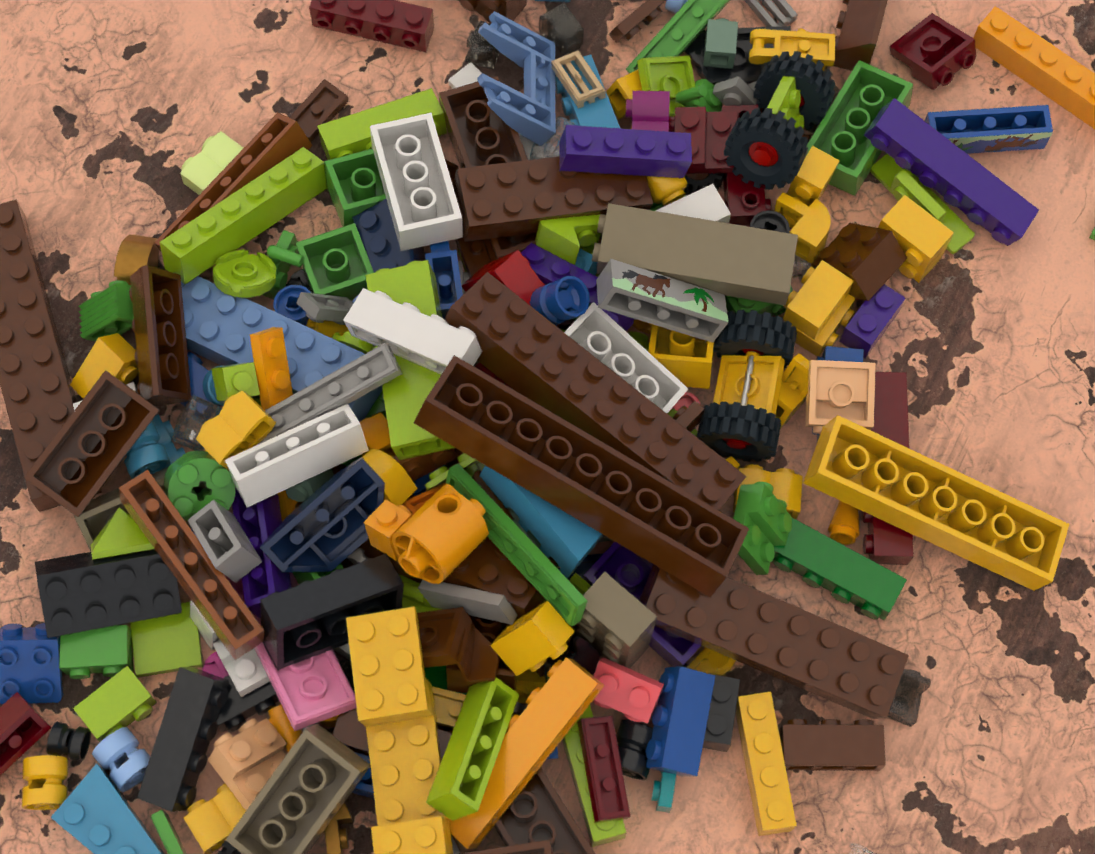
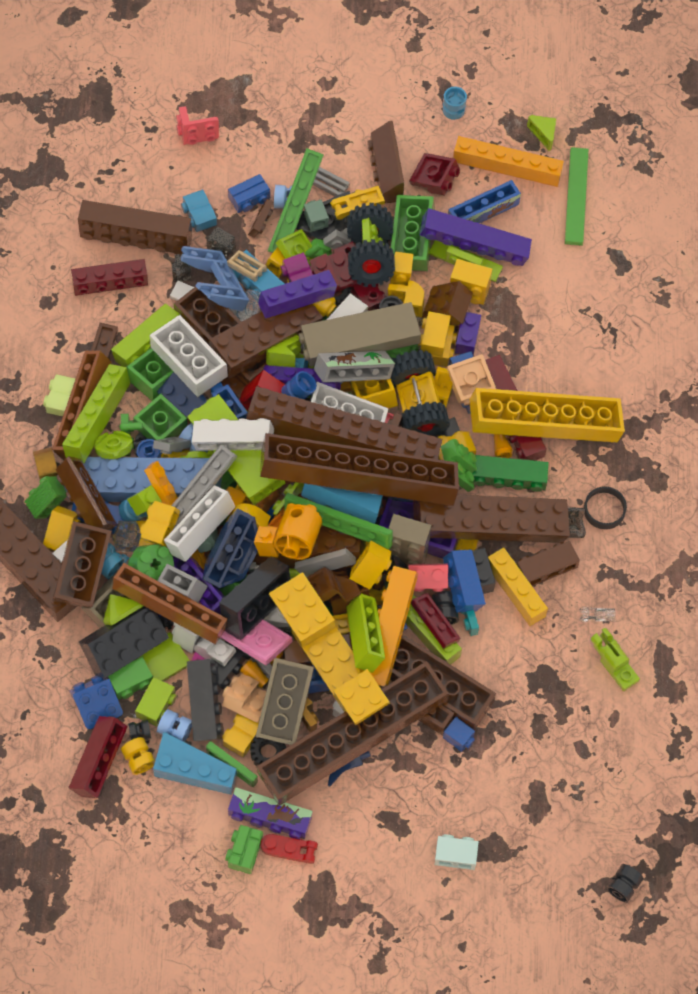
camera: 25 degrees left, 5 degrees down
none -> black tile [442,417,460,436]
none -> black tyre [584,486,627,529]

